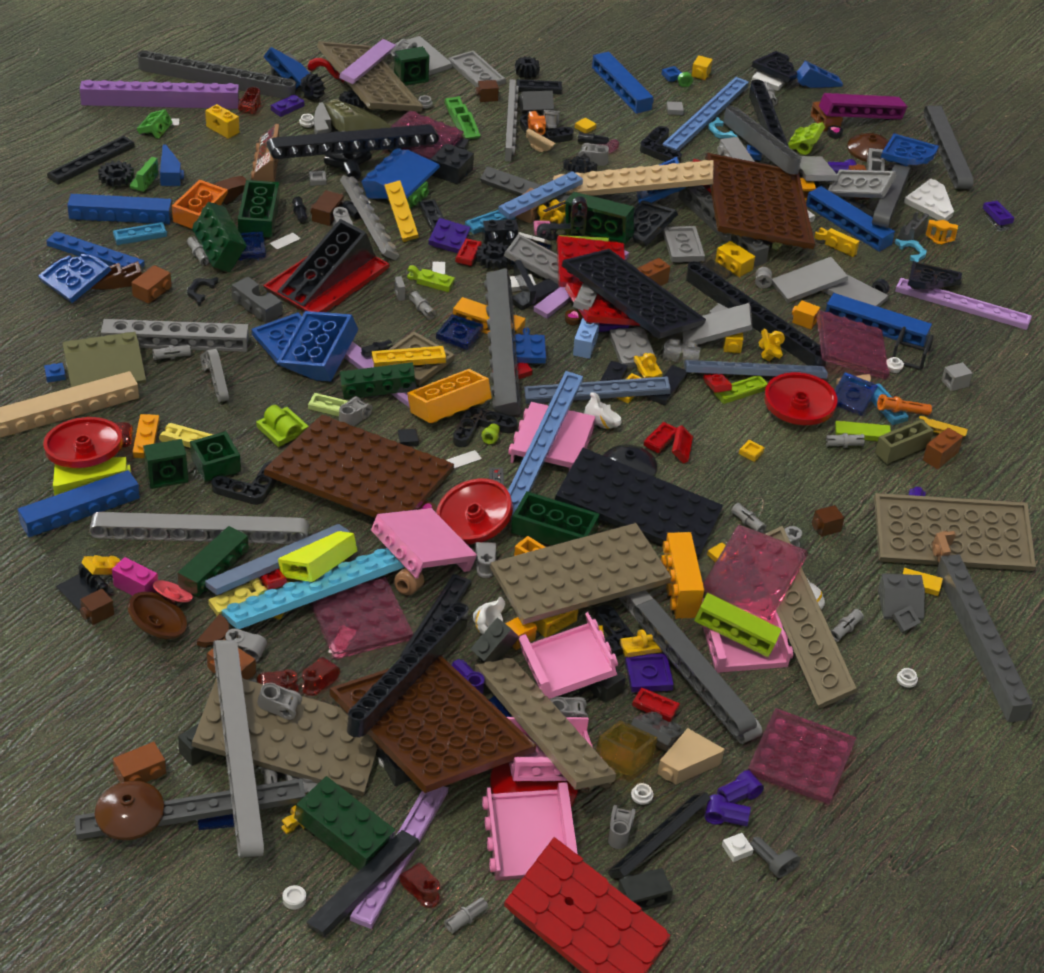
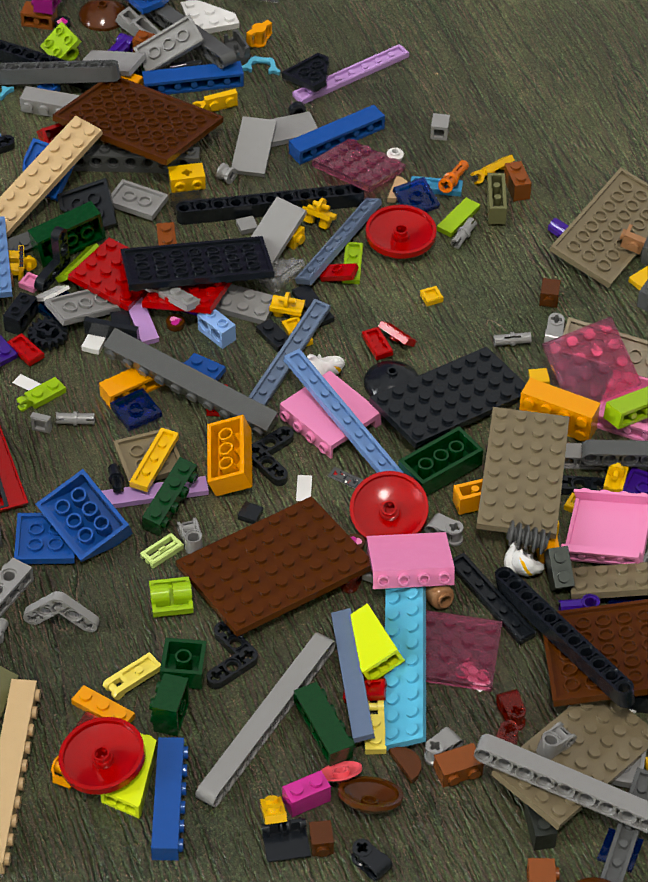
camera: 55 degrees left, 5 degrees up
lime piece [481,424,500,444] -> none
light orange brick [792,300,821,329] -> none
black piece [892,326,934,370] -> none
none -> black piece [351,839,393,882]
none -> dark grey piece [506,520,551,555]

